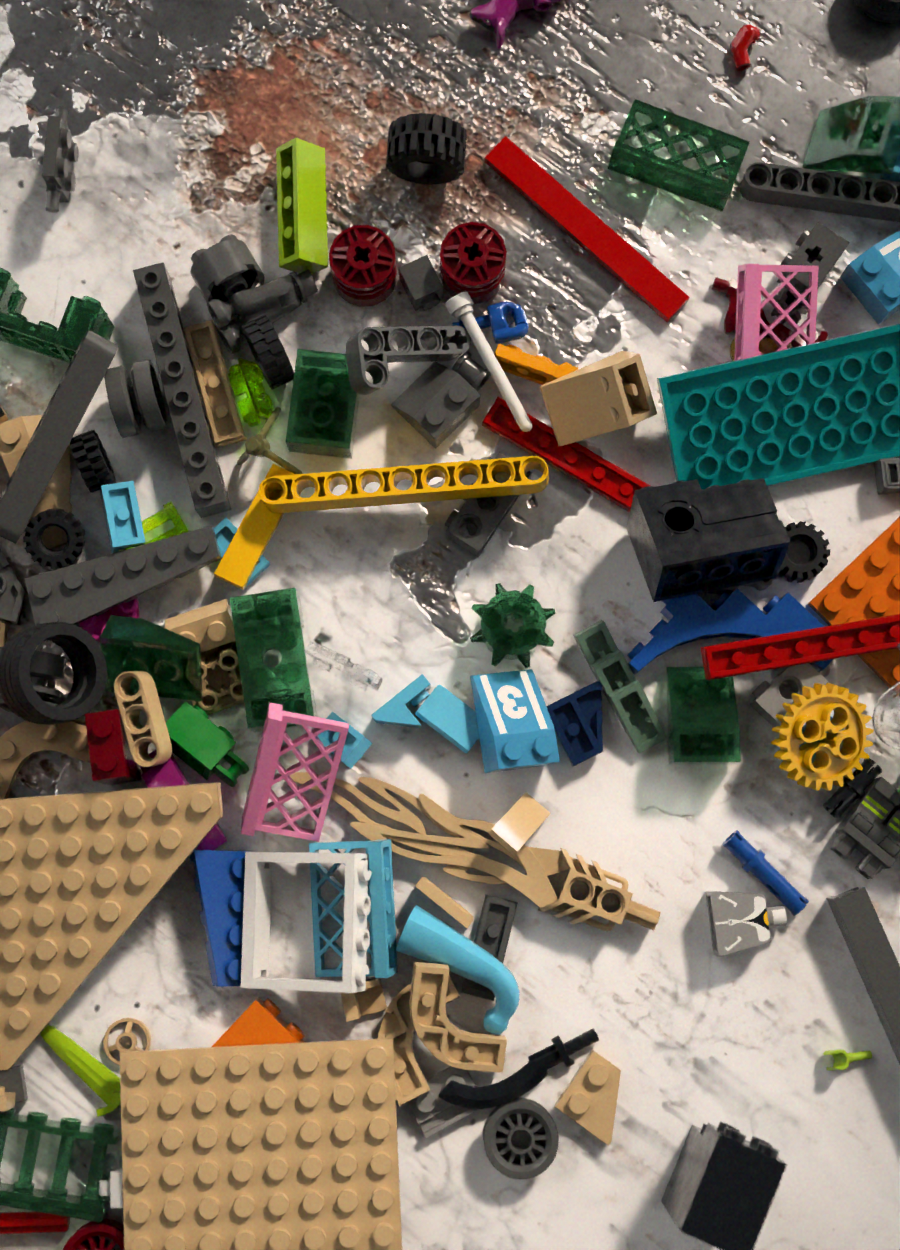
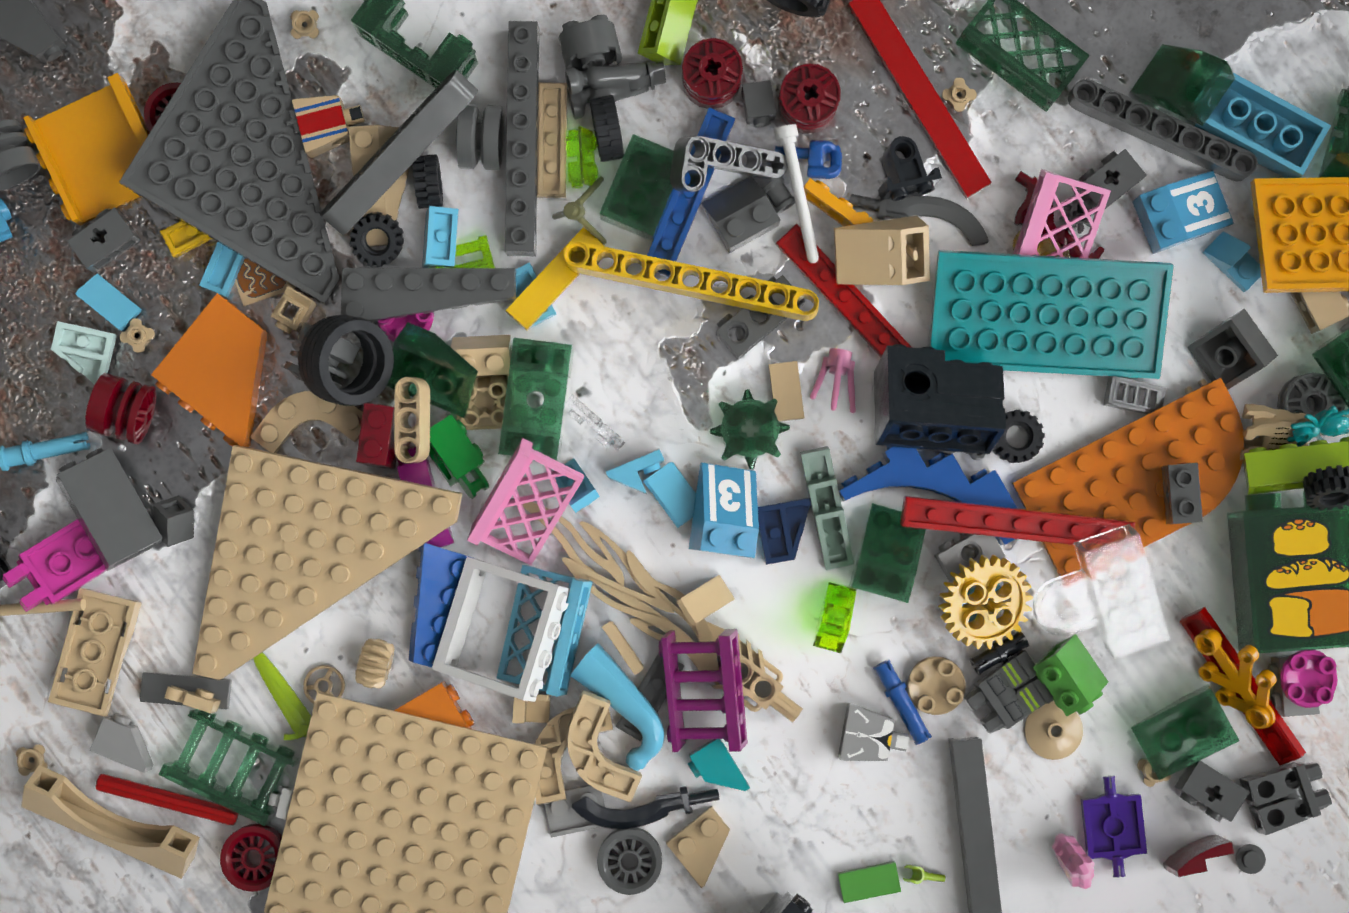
camera: 15 degrees right, 5 degrees up
none -> tan gear [355,638,395,689]
none -> blue plate [647,108,736,278]
none -> magenta fence [658,629,748,752]
none -> teal slope [687,739,750,791]
none -> tan tile [768,361,804,422]
none -> bright pink plant [810,348,856,413]
none -> clear neon green slope [813,582,857,653]
none -> bright green tile [837,861,901,903]
none -> dark grey sword [849,194,989,246]
none -> black pin [878,136,942,201]
none -> tan dish [907,656,966,715]
none -> tan plate [942,78,977,112]

